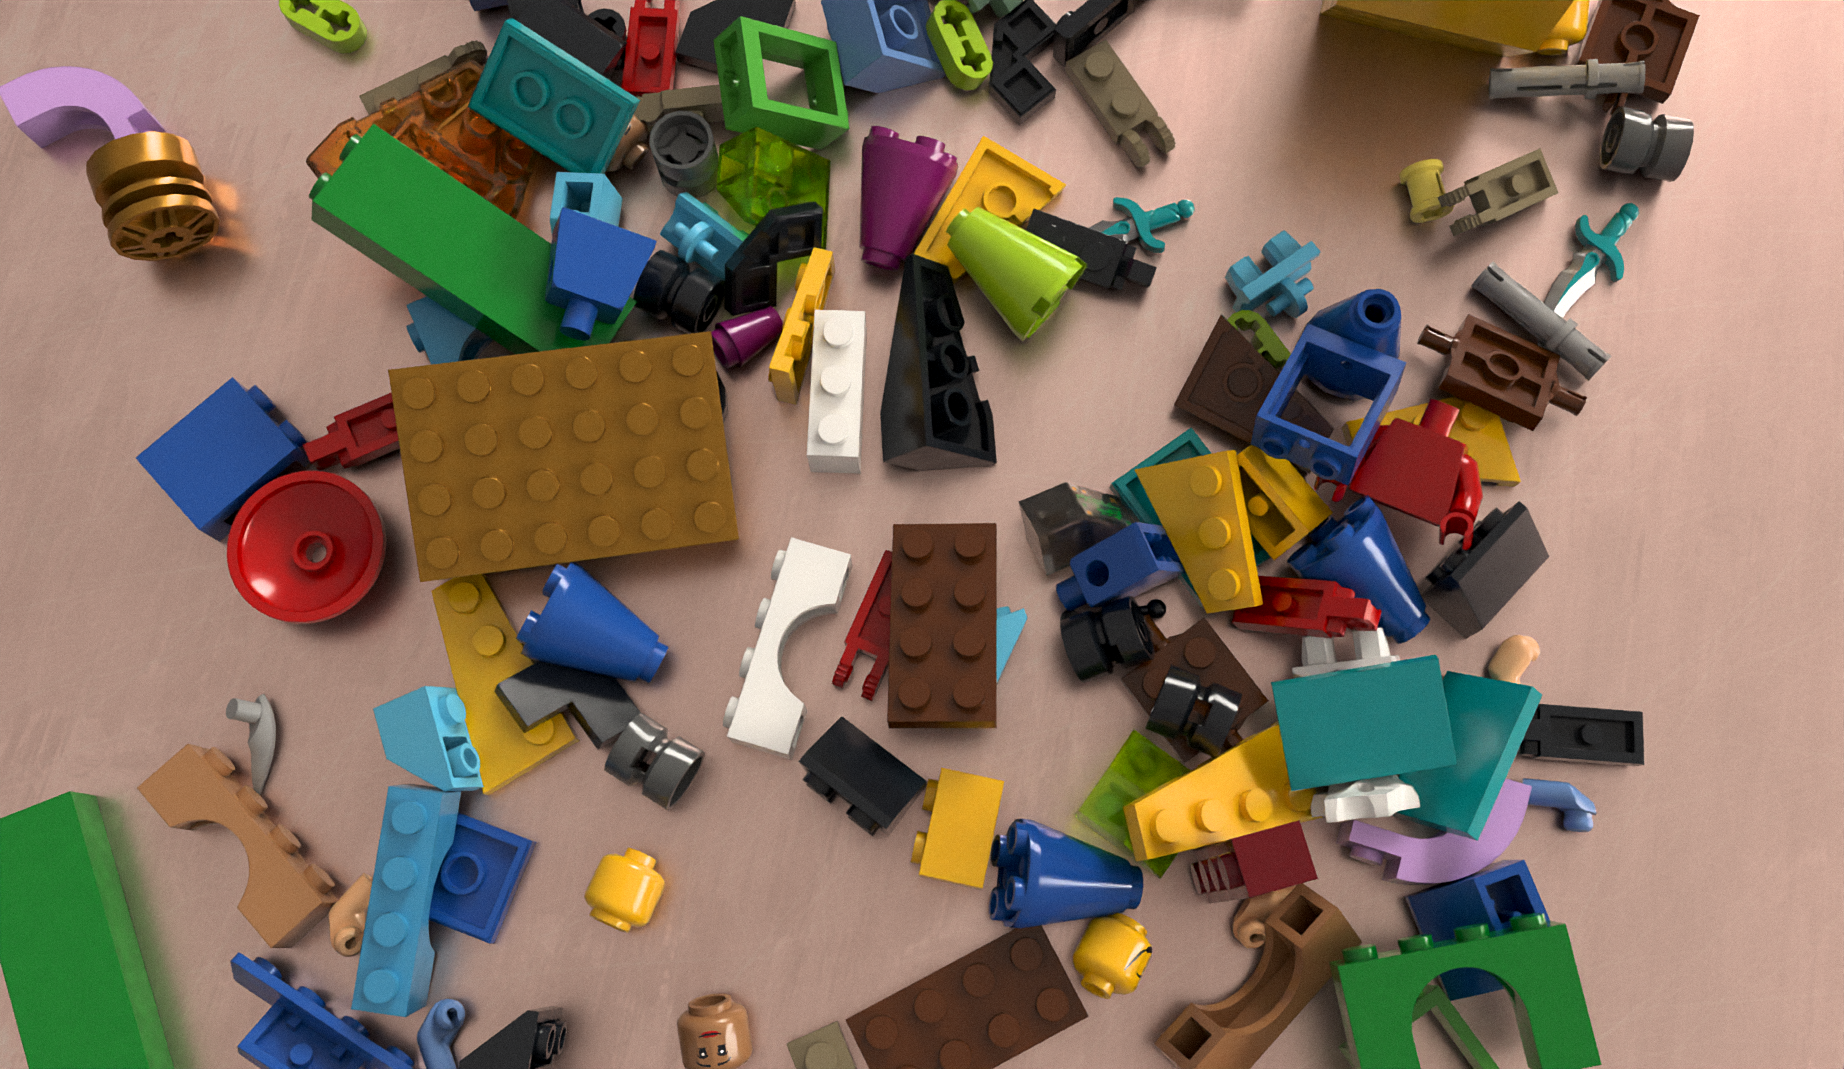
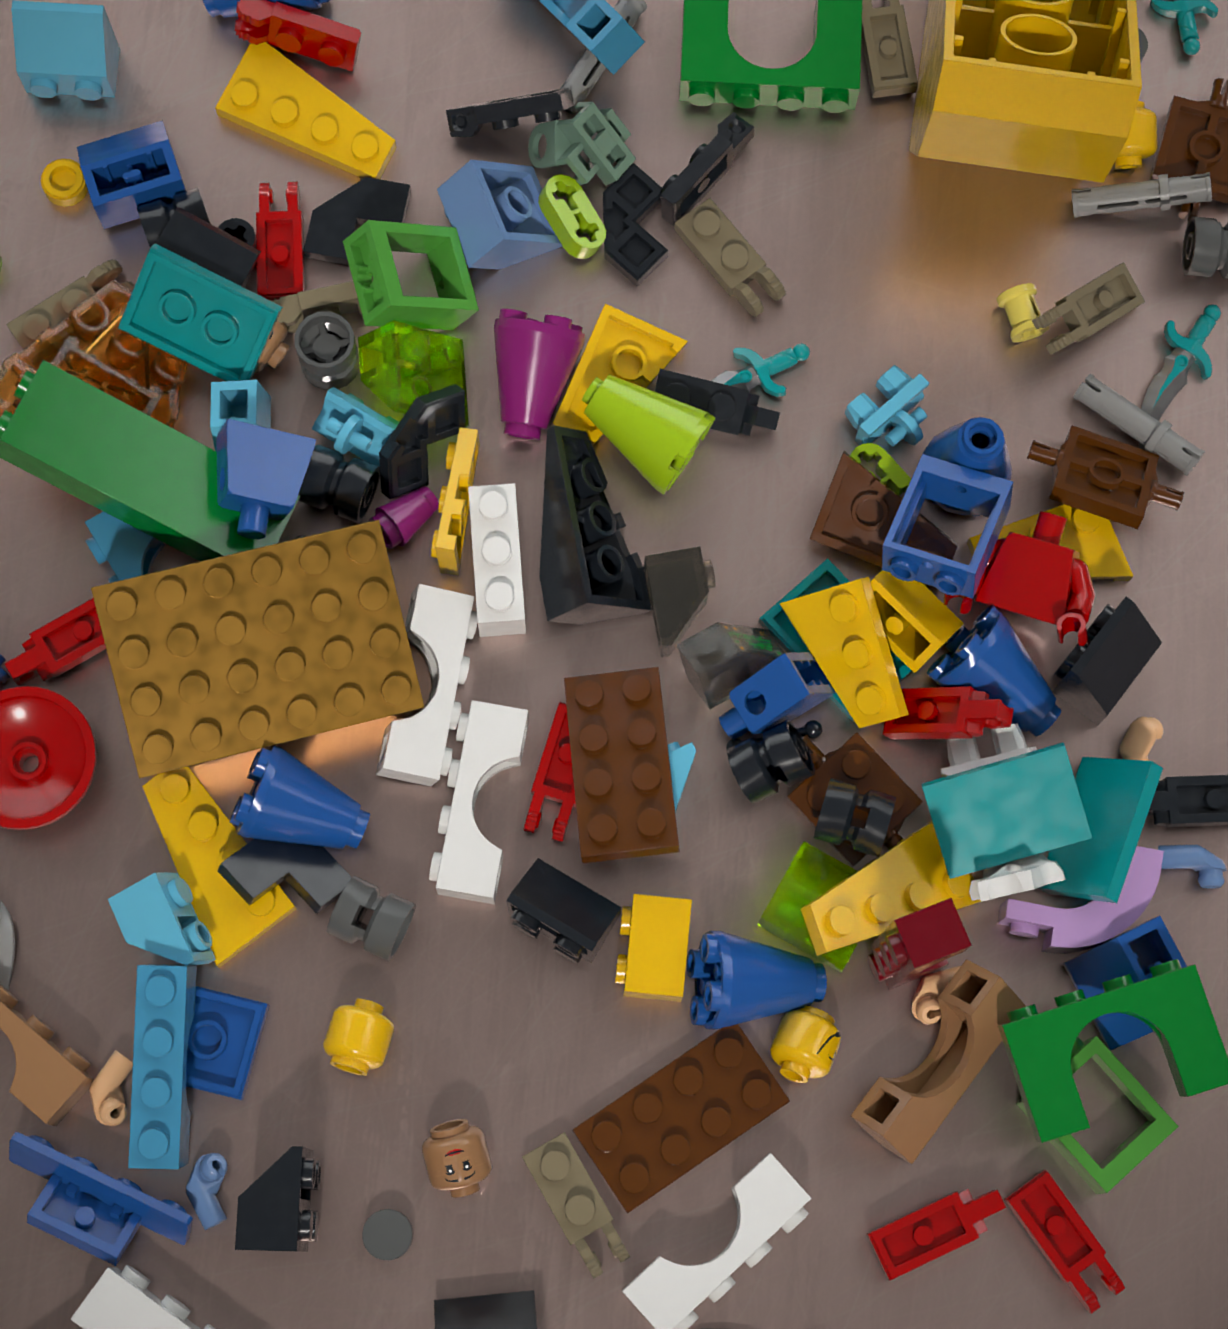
camera: 10 degrees left, 0 degrees up
none -> white arch [376,584,477,787]
none -> clear smoke slope [644,546,716,657]

